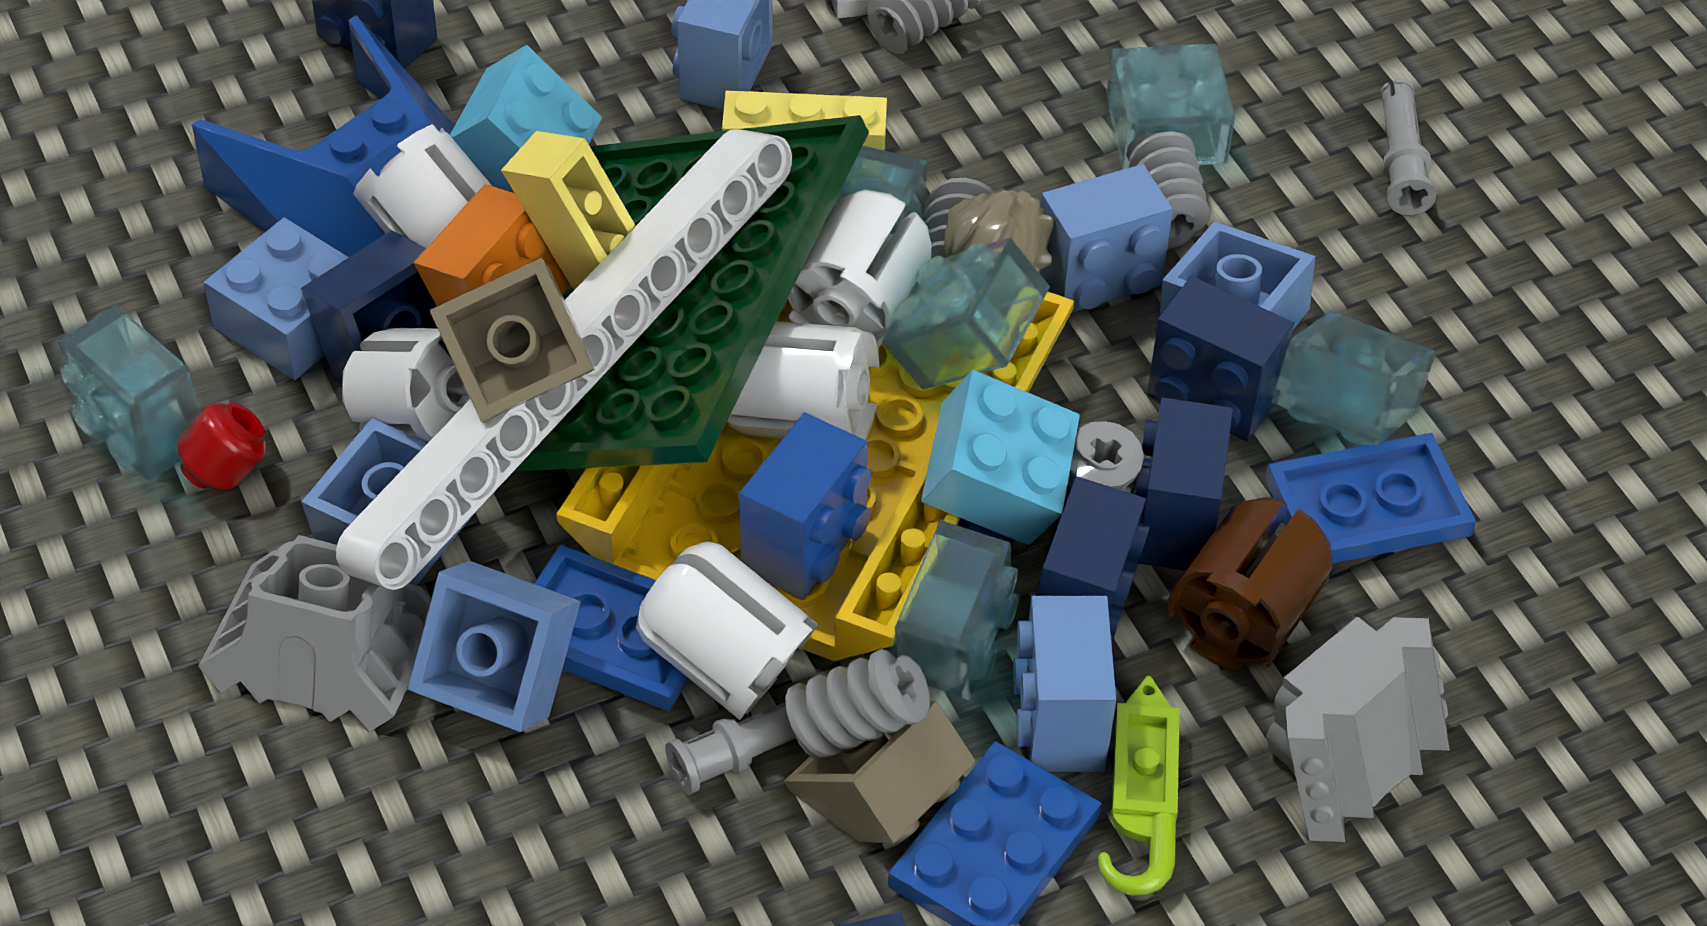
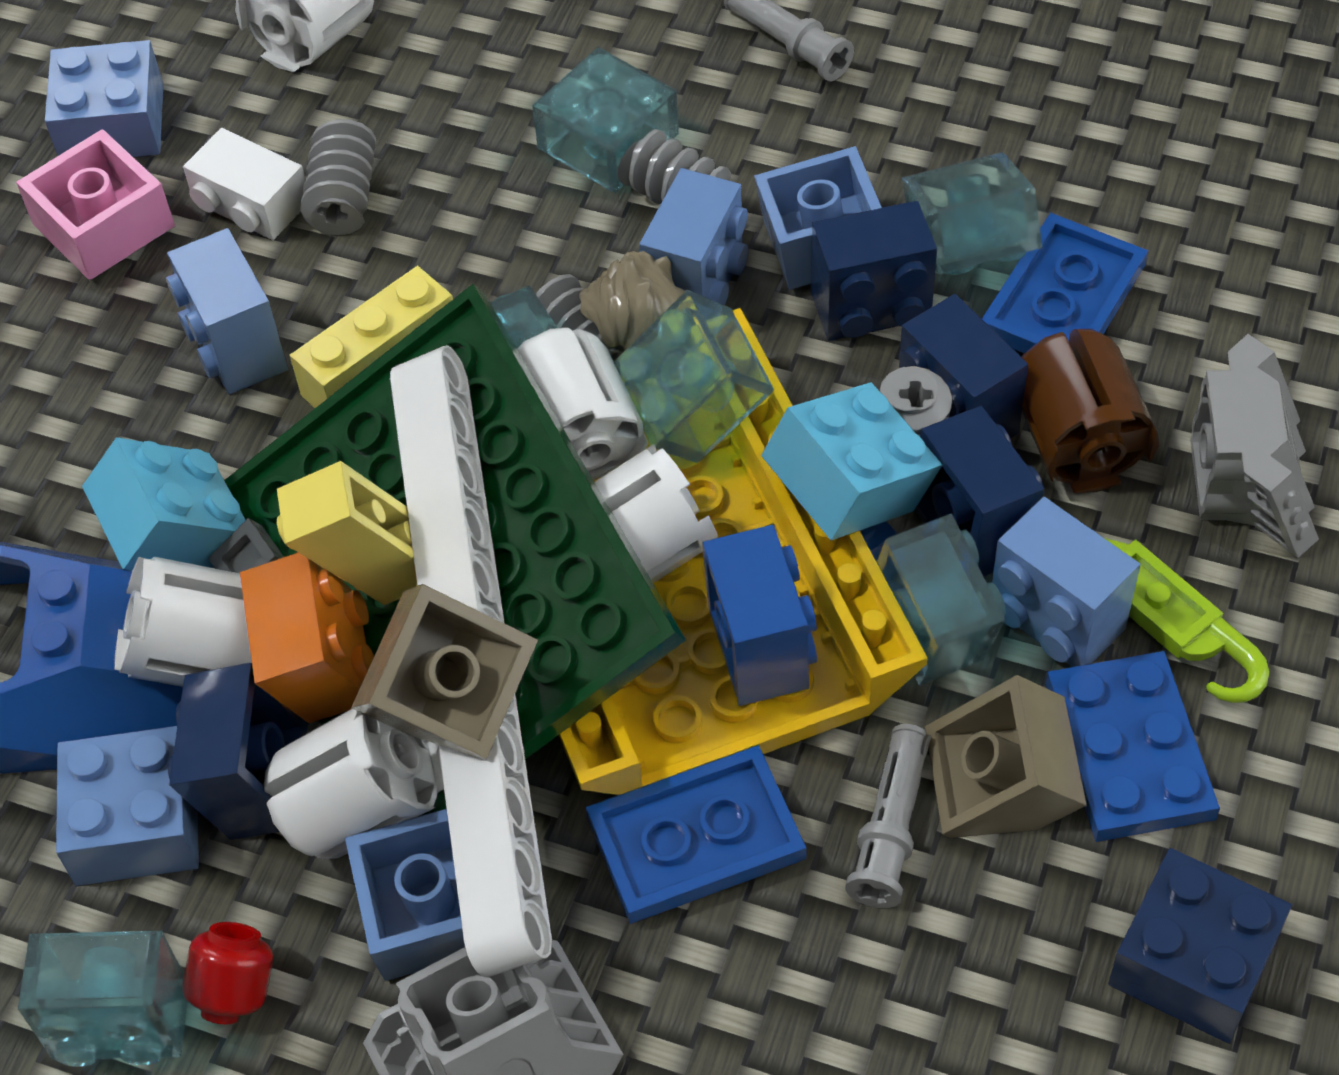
camera: 40 degrees left, 5 degrees up
medium blue brick [408,561,581,732] -> none
white cylinder [636,541,819,720] -> none
light grey piece [785,649,930,759] -> none

